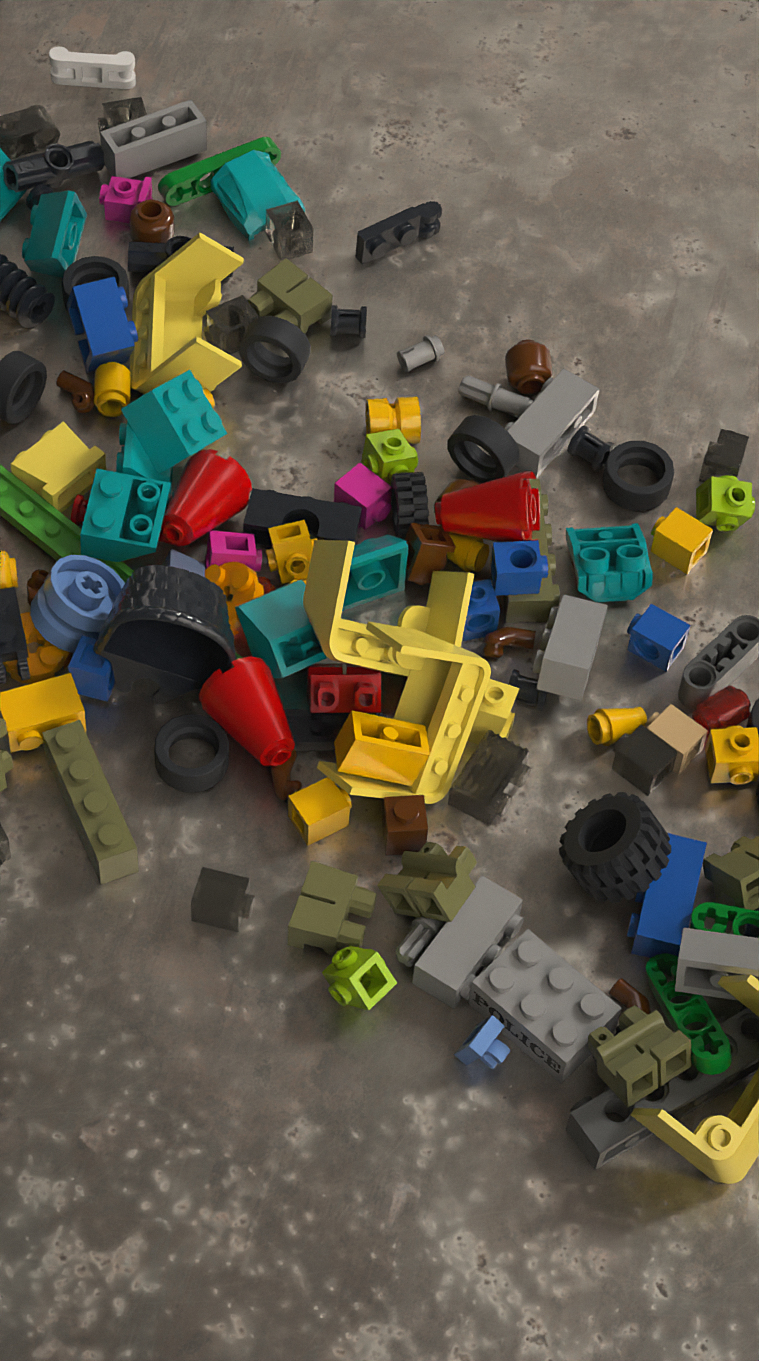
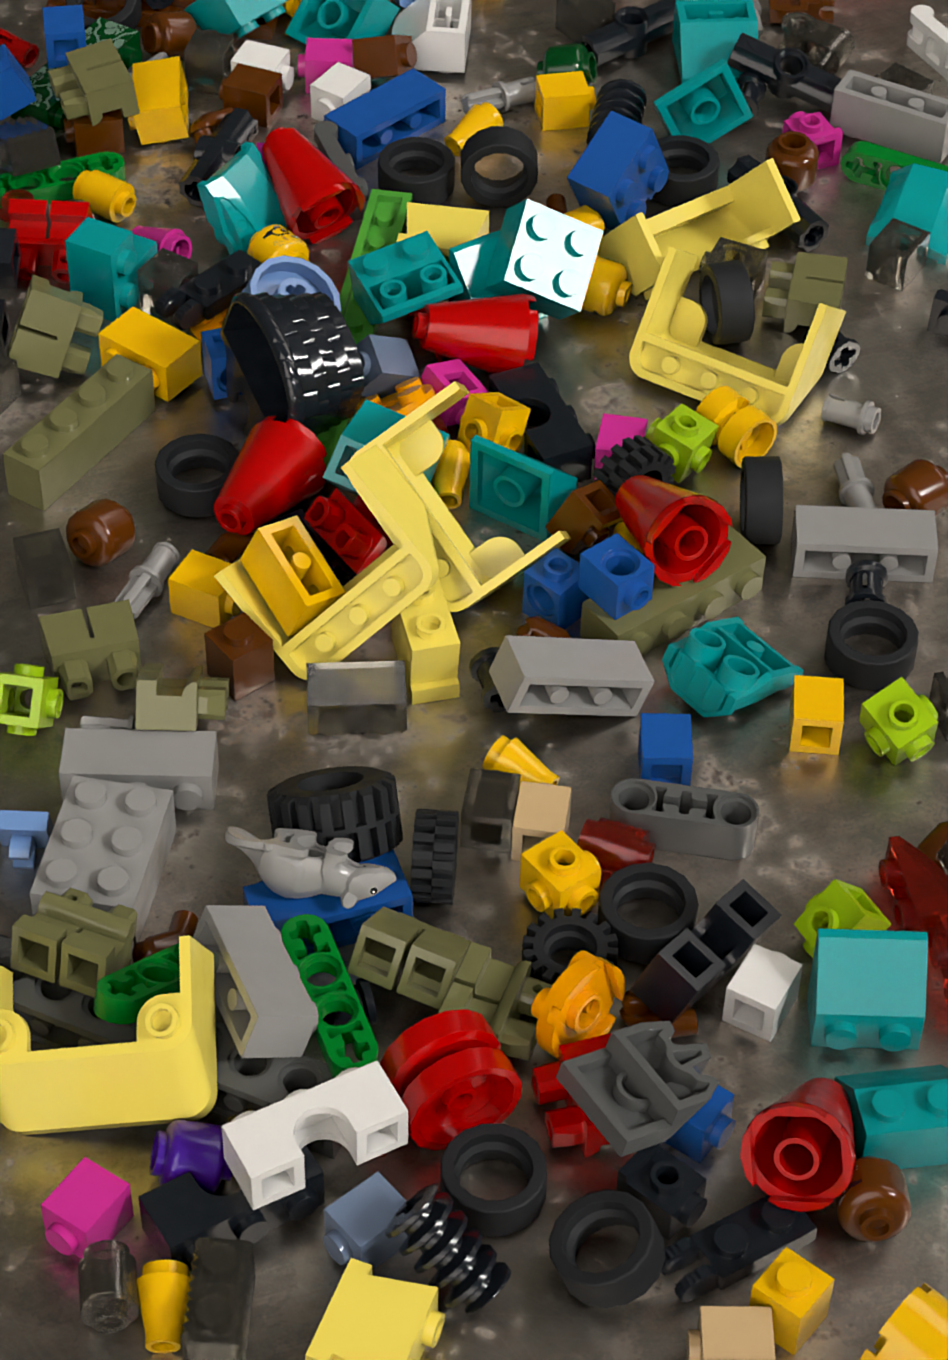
camera: 60 degrees right, 10 degrees down
none -> reddish brown head [66,498,135,567]
none -> light grey axle [114,542,181,619]
none -> light grey animal [225,826,397,909]
none -> black tyre [410,808,459,904]
none -> light yellow windscreen [629,246,846,426]

